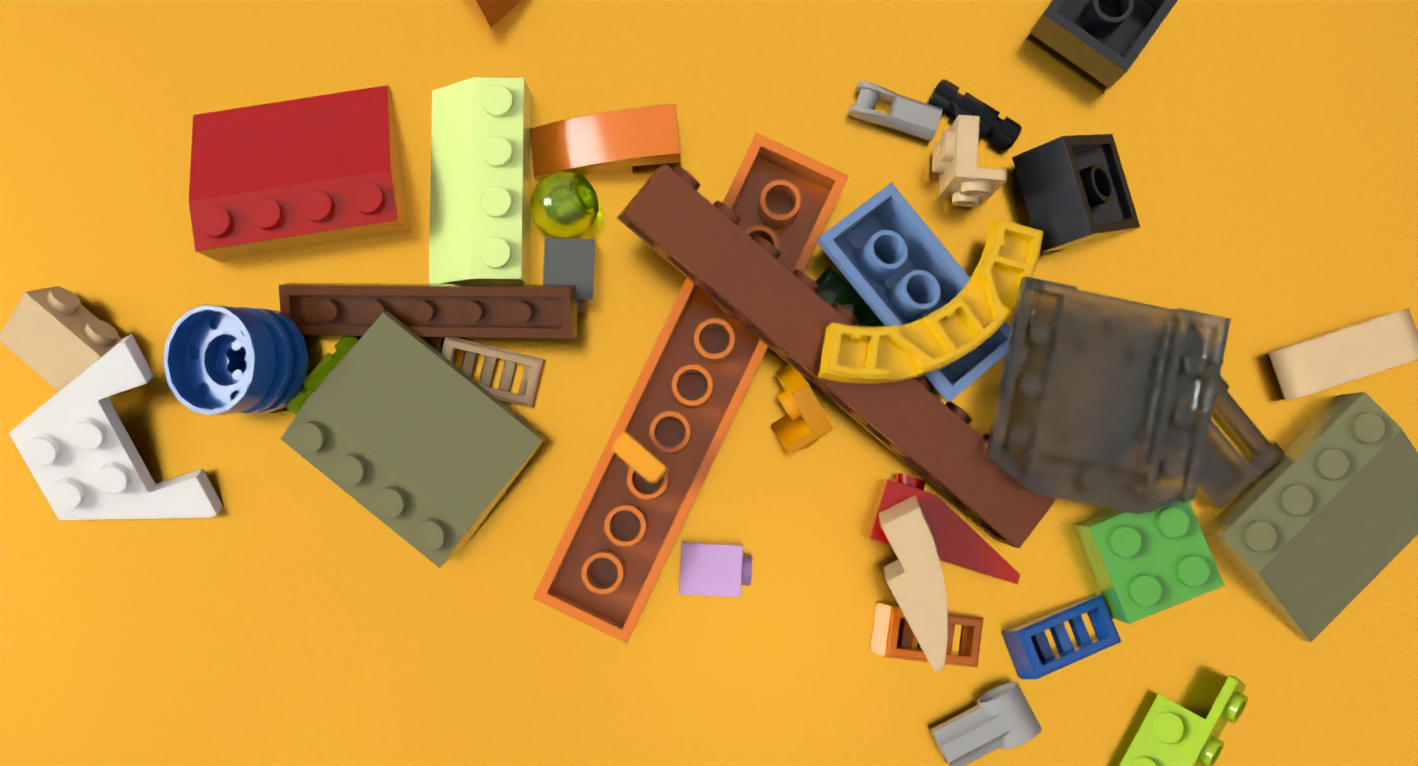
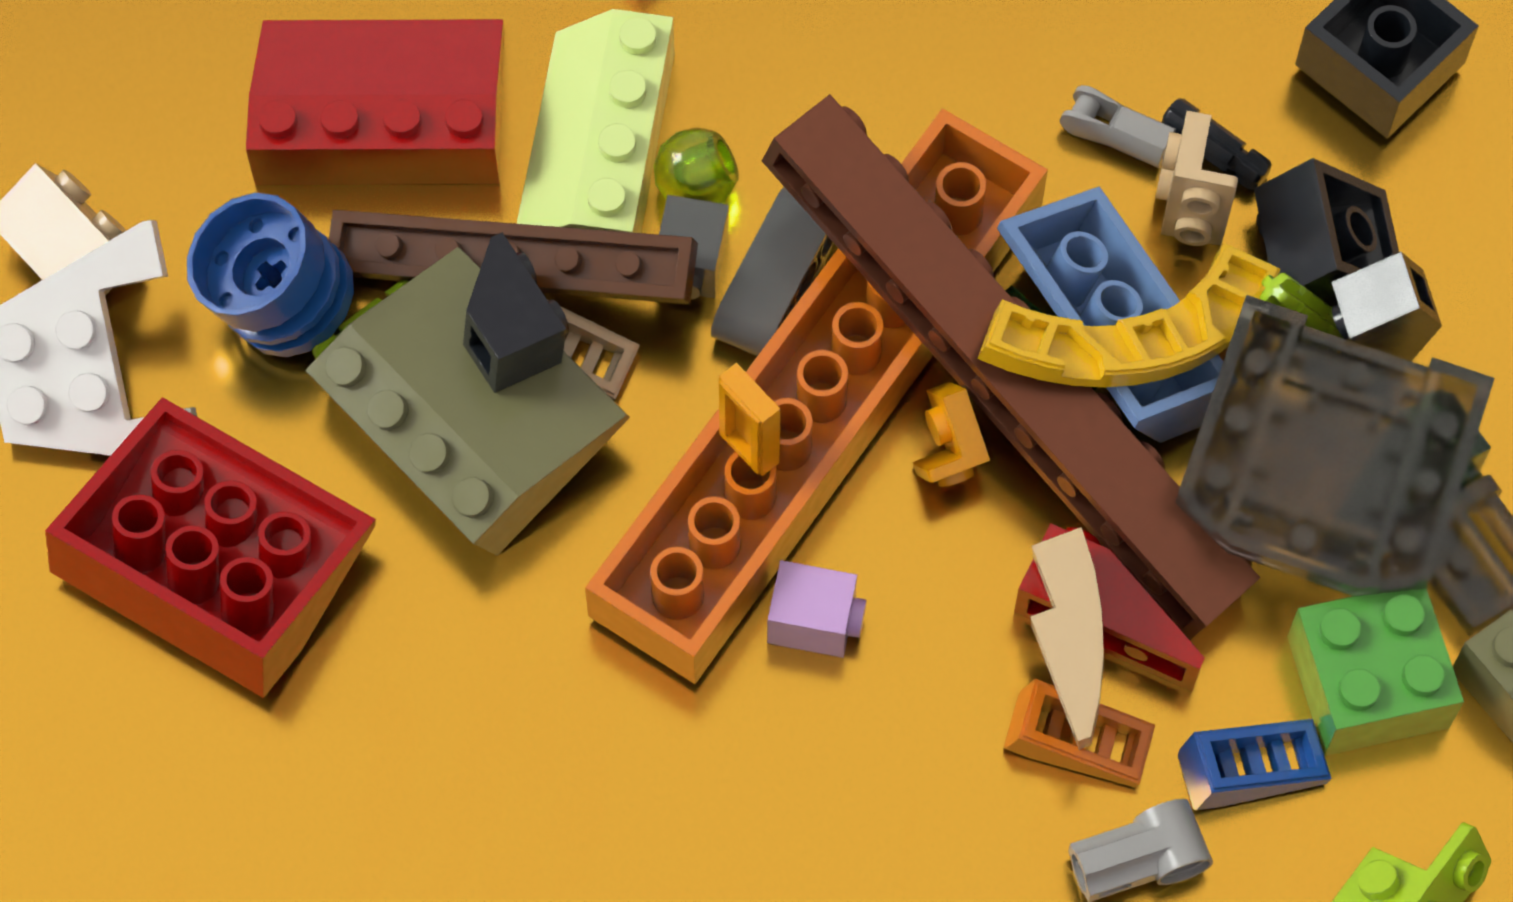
camera: 10 degrees right, 20 degrees down
orange slope [530,103,681,179] -> none
none -> red slope [45,397,376,698]
none -> black slope [463,232,569,393]
none -> dark grey beam [711,187,834,356]
none -> lime axle [1260,273,1344,346]
none -> slope [1332,252,1442,372]

